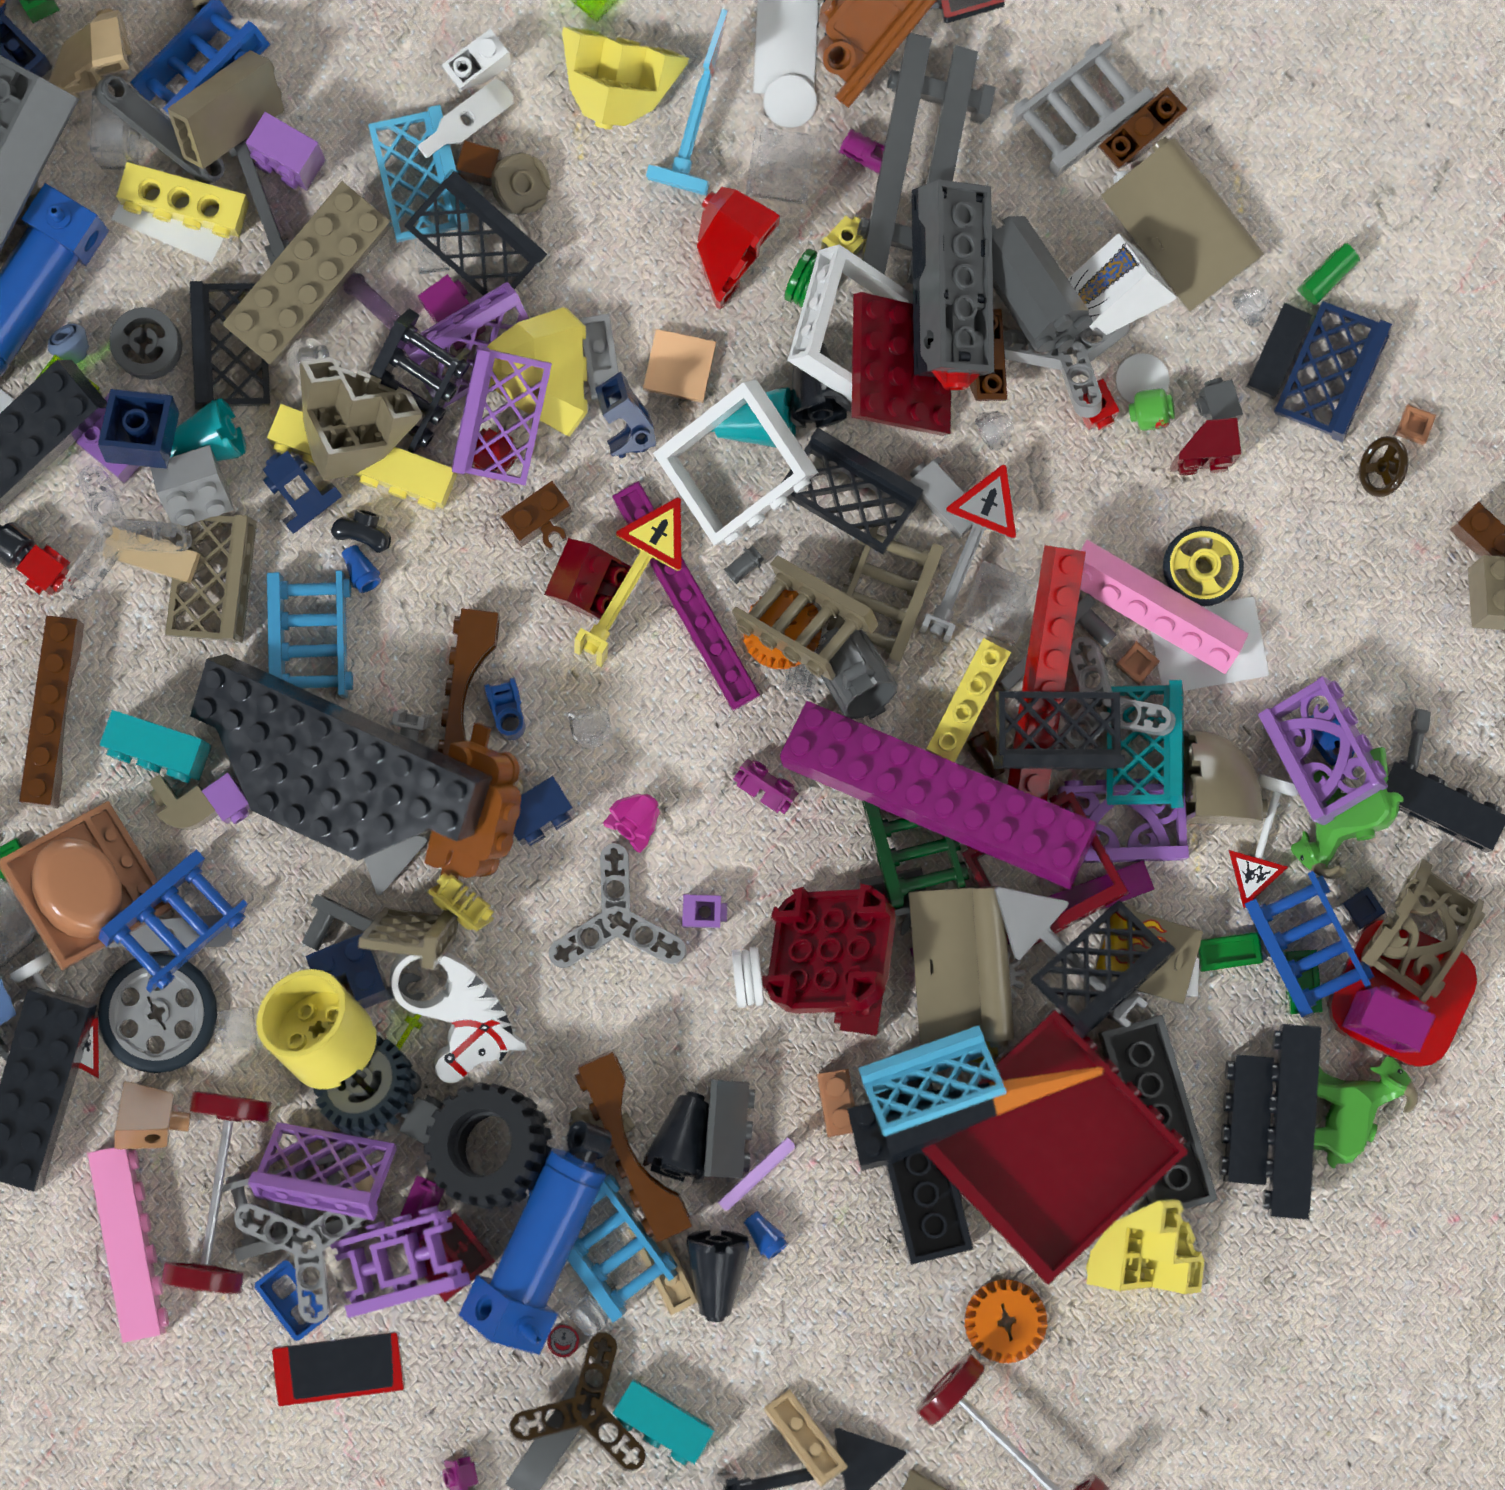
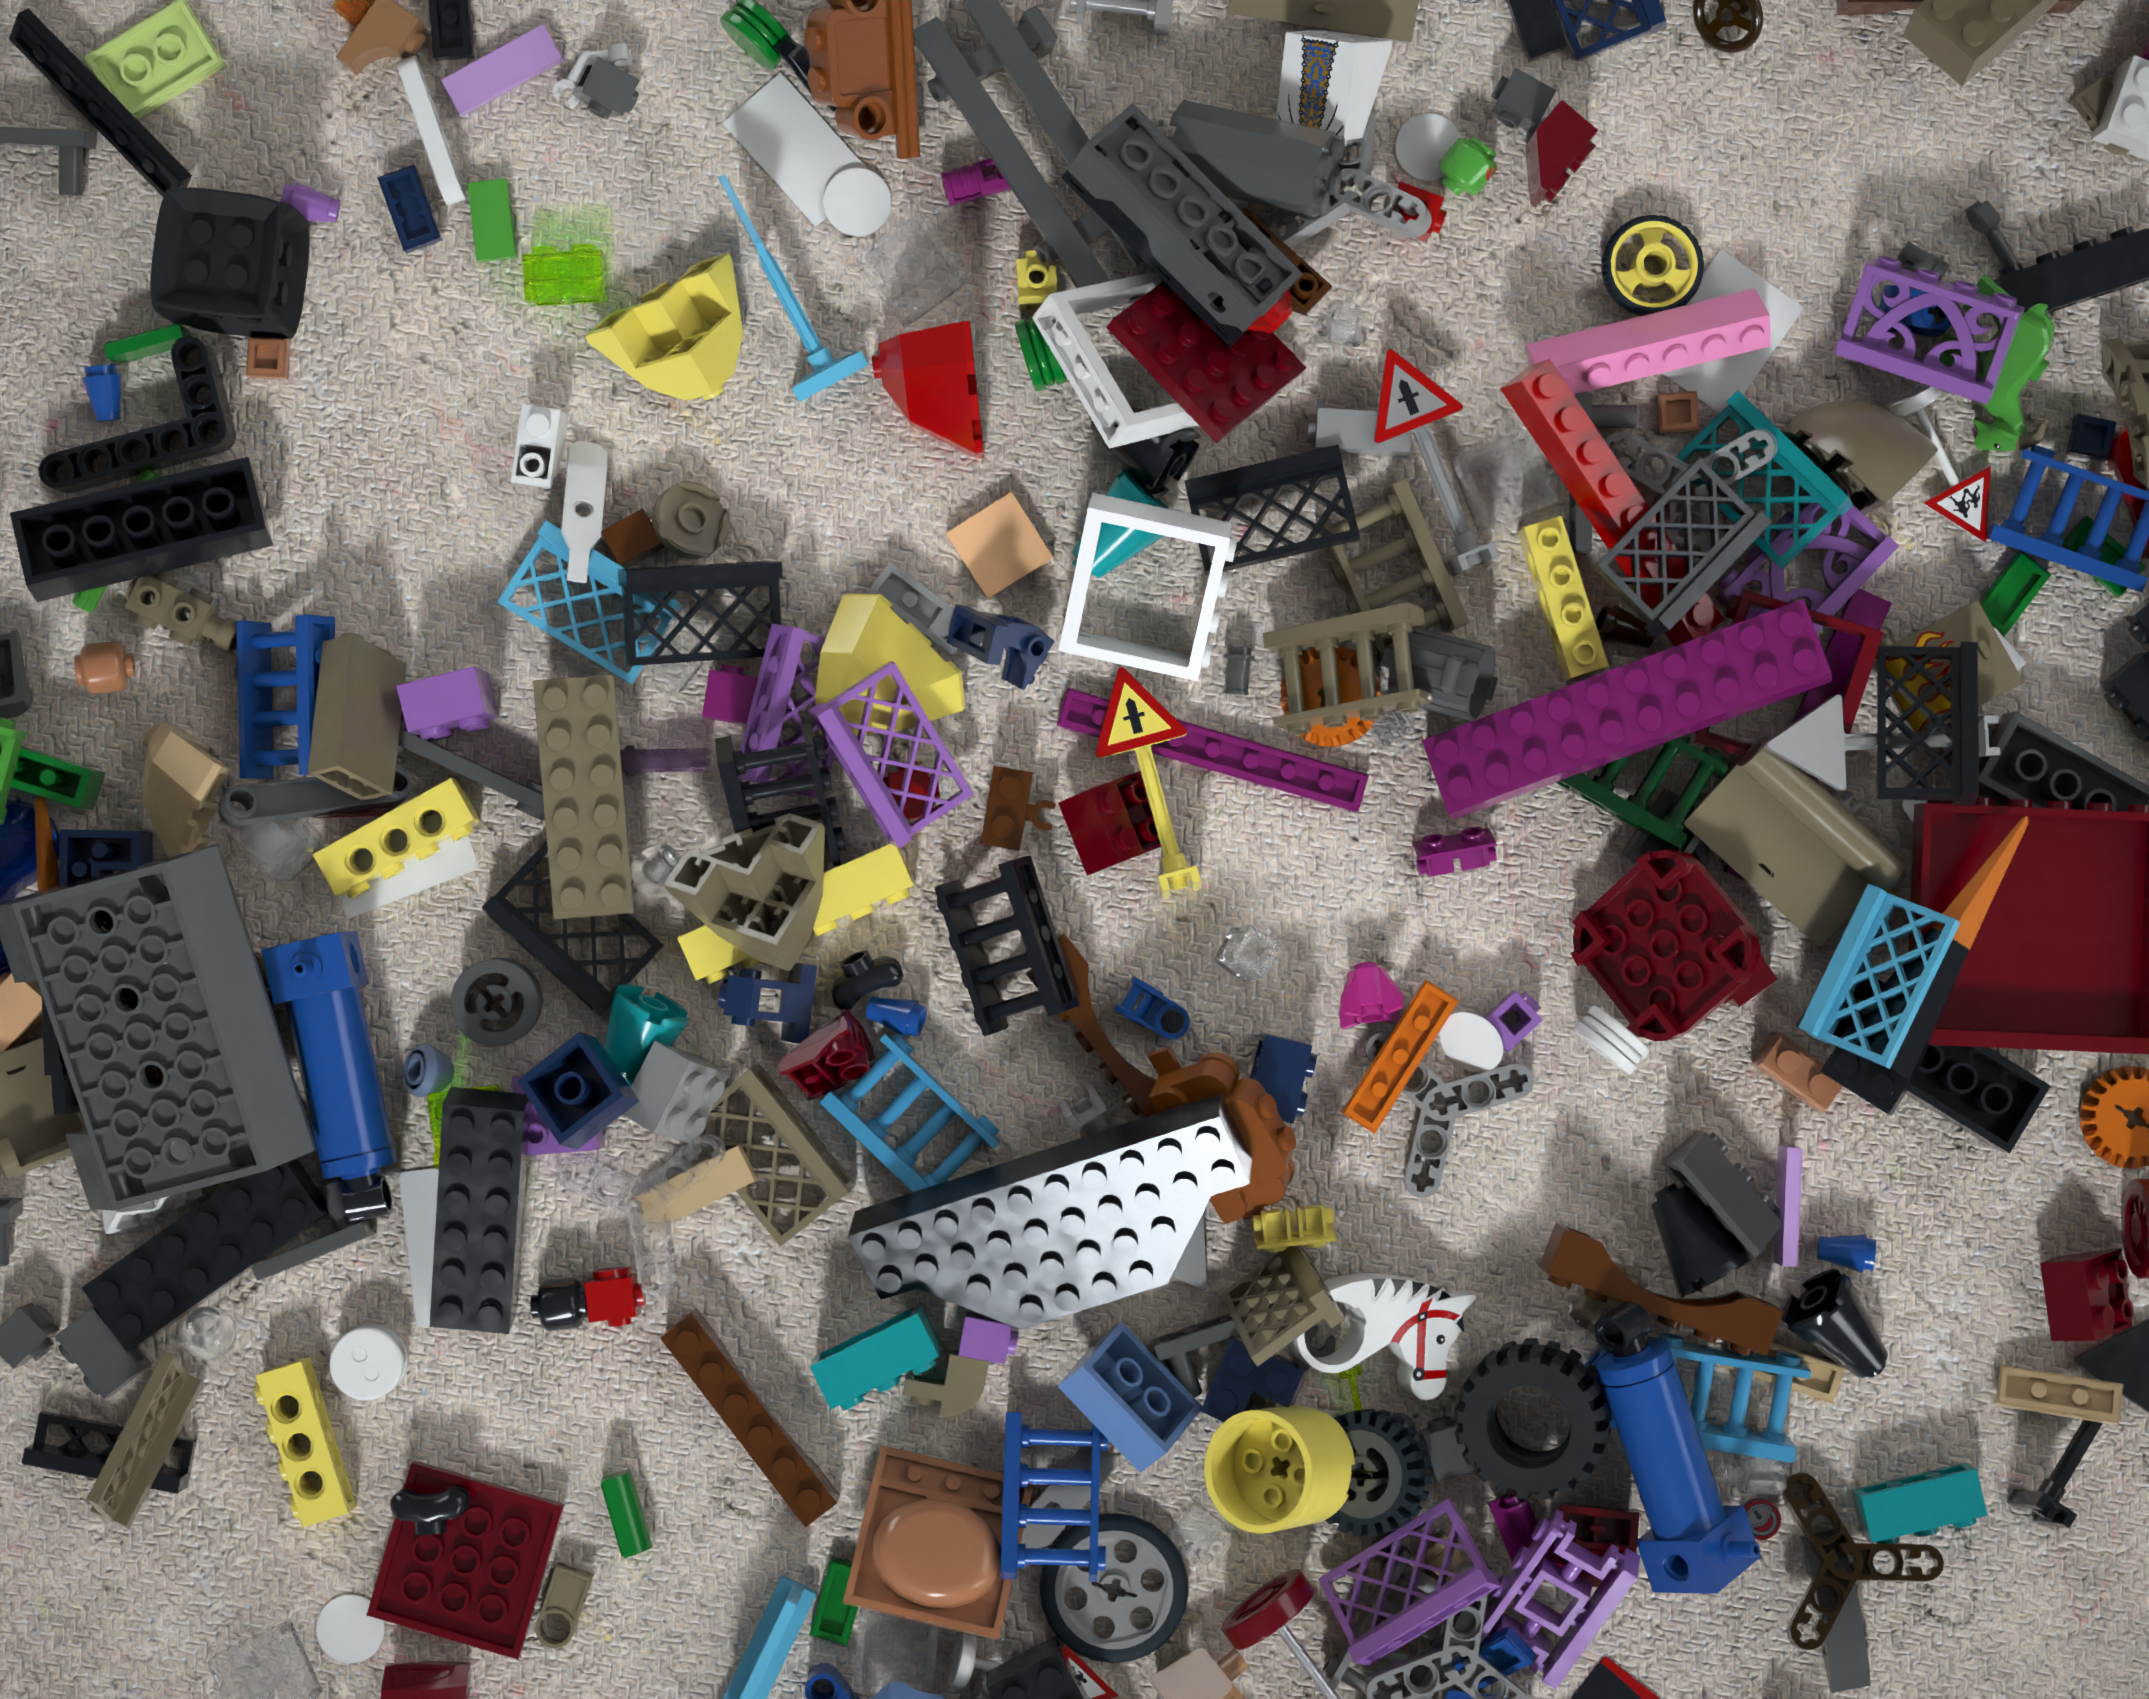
camera: 40 degrees left, 5 degrees up
none -> dark red sticker [313,806,396,818]
none -> dark red slope [777,1010,876,1101]
none -> black fence [935,855,1080,1036]
none -> medium blue brick [1057,1321,1202,1472]
none -> orange tile [1341,979,1459,1134]
none -> white sticker [1440,1012,1503,1073]
none -> blue tile [1450,1626,1536,1691]
none -> dark grey pin [1897,240,1949,280]
none -> dark red slope [2040,1248,2134,1341]

